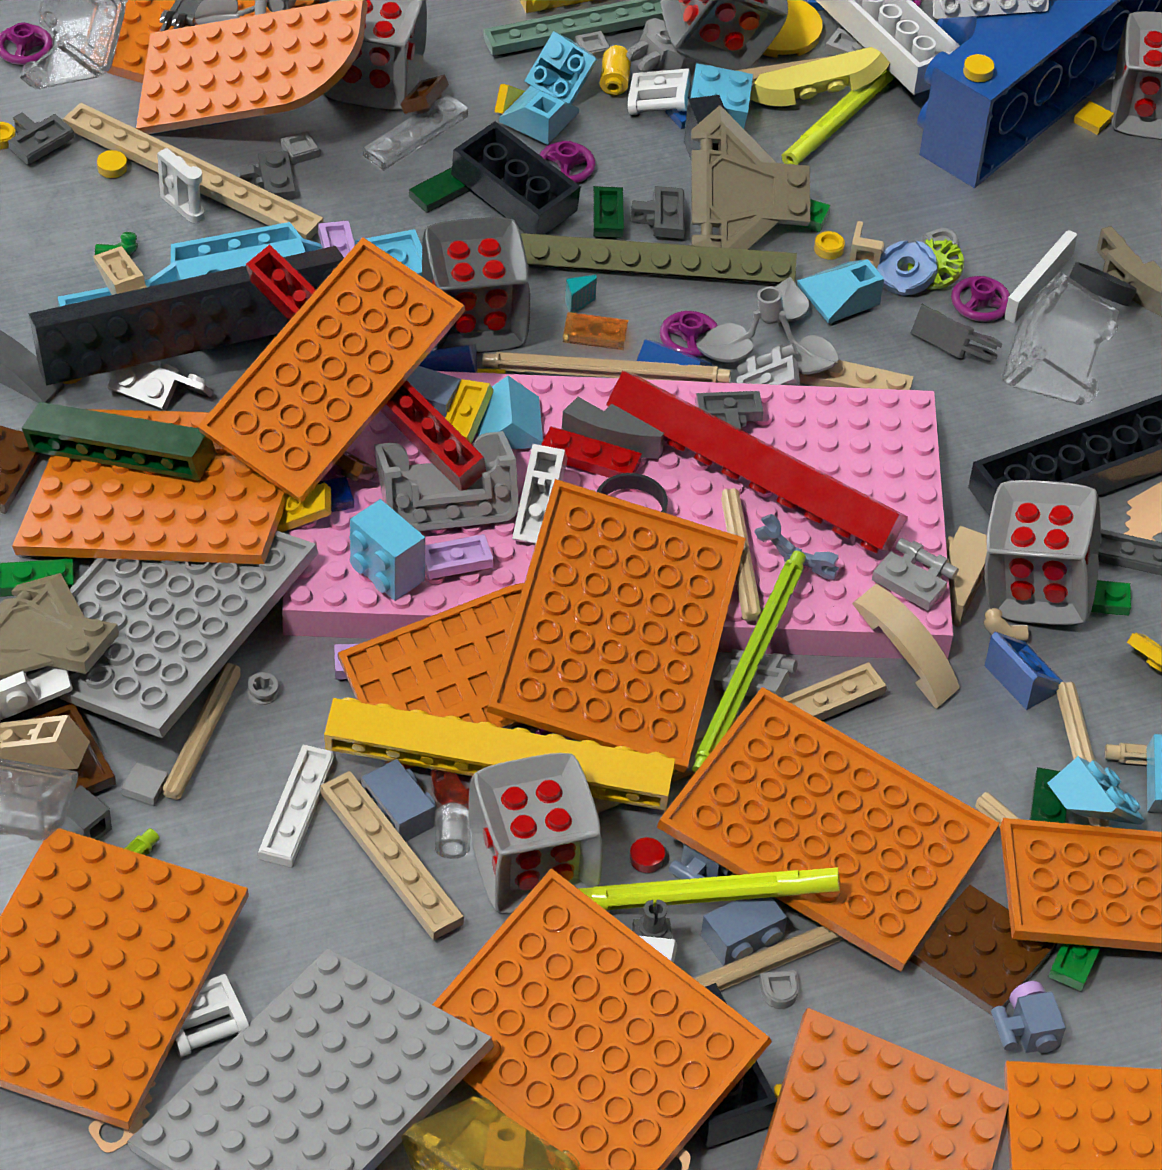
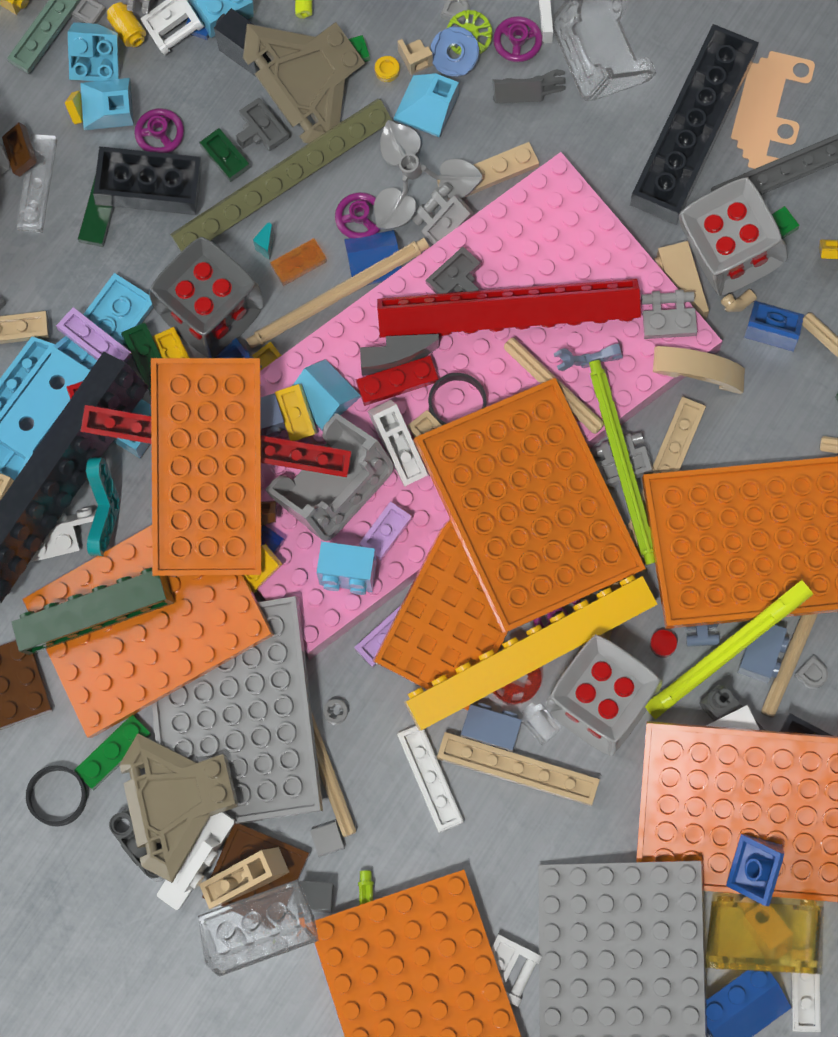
camera: 30 degrees left, 25 degrees up
none -> teal beam [86,458,120,556]
none -> blue slope [726,834,785,906]

